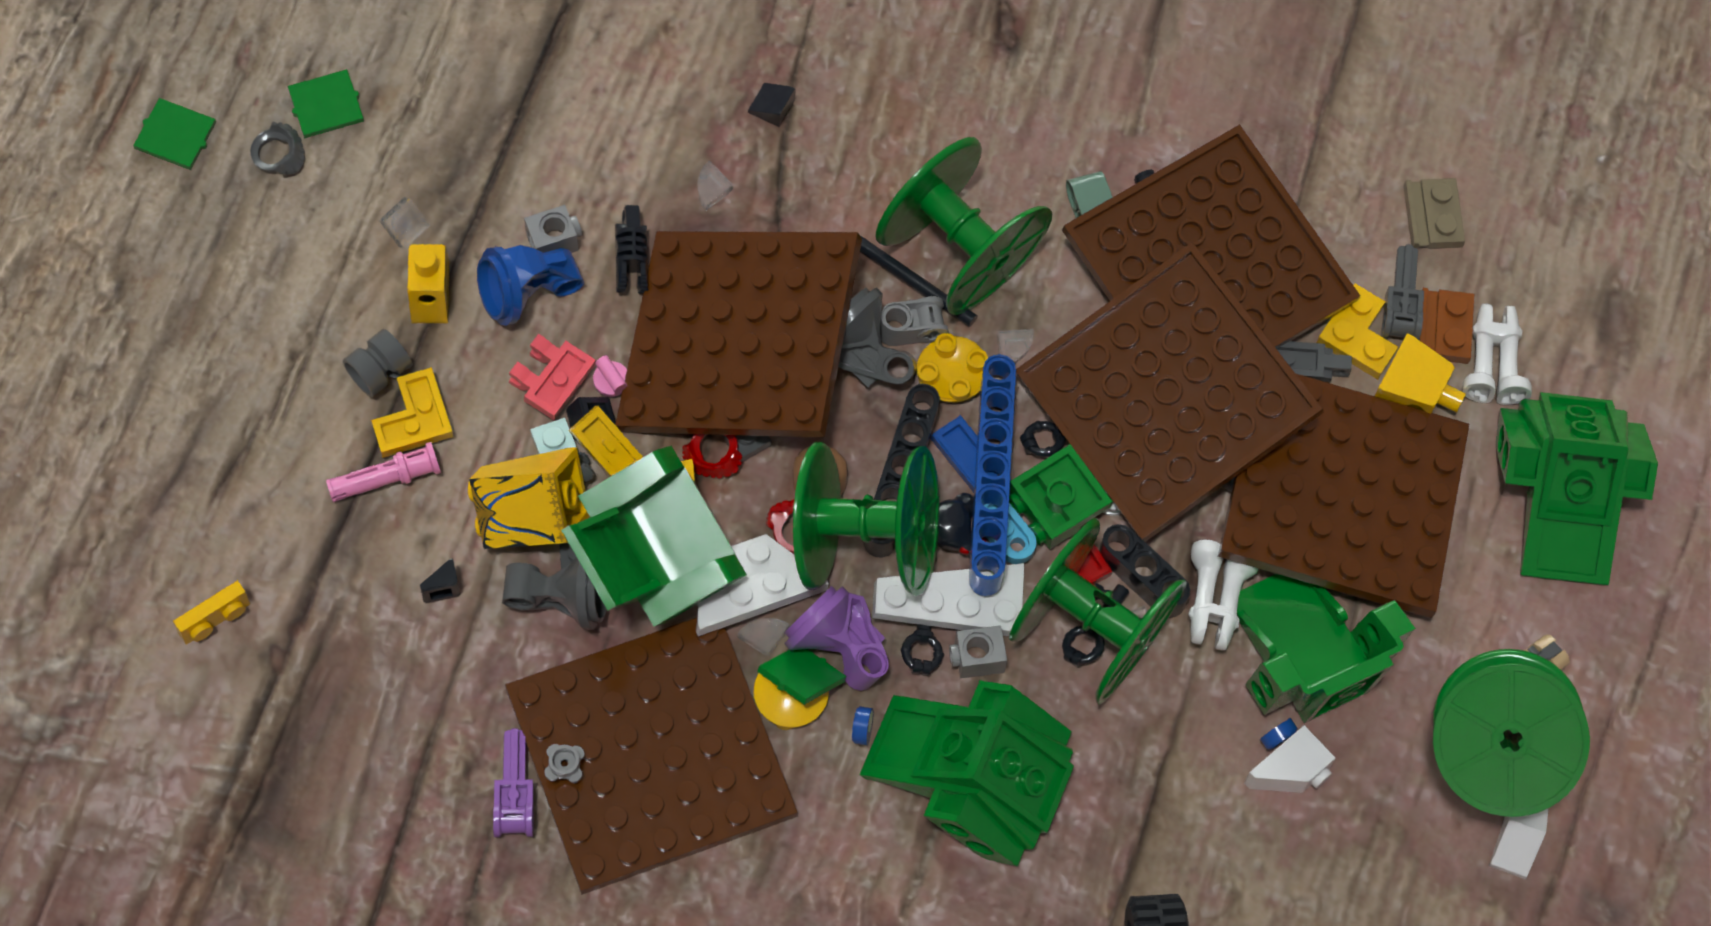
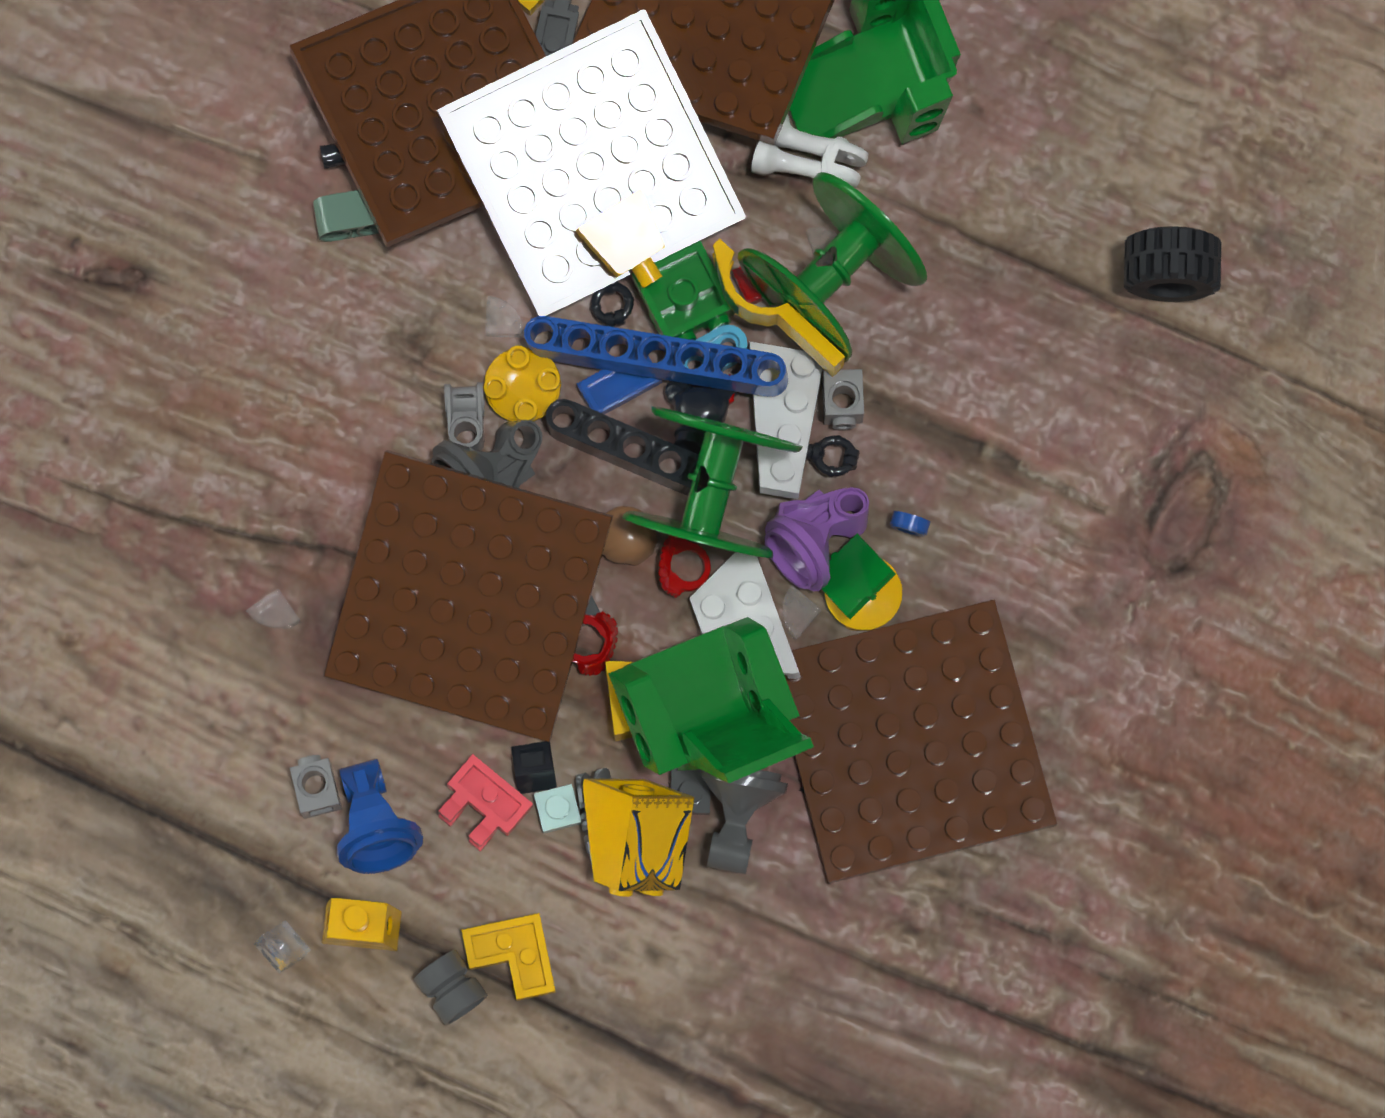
camera: 80 degrees left, 10 degrees up
dark grey piece [250,122,305,175] -> none
green piece [288,69,364,139] -> none
bright pink pin [326,442,441,503] -> none
black slope [420,558,460,603] -> none
medium lavender connector [493,728,534,837] -> none
light grey plate [544,744,585,783] -> none
yellow plate [568,406,643,477] -> none
bright pink plate [593,355,627,397] -> none
black hinge [615,205,648,294] -> none
black slope [748,83,796,127] -> none
green piece [859,680,1074,867] -> none
black bar [860,236,978,327] -> none
green piece [875,137,1053,315] -> none
black piece [1062,583,1129,667] -> none
black beam [1099,524,1190,618] -> none
white slope [1244,725,1336,793] -> none
blue tile [1260,718,1298,750] -> none
none -> torso [576,189,665,288]
none -> yellow piece [712,238,845,377]

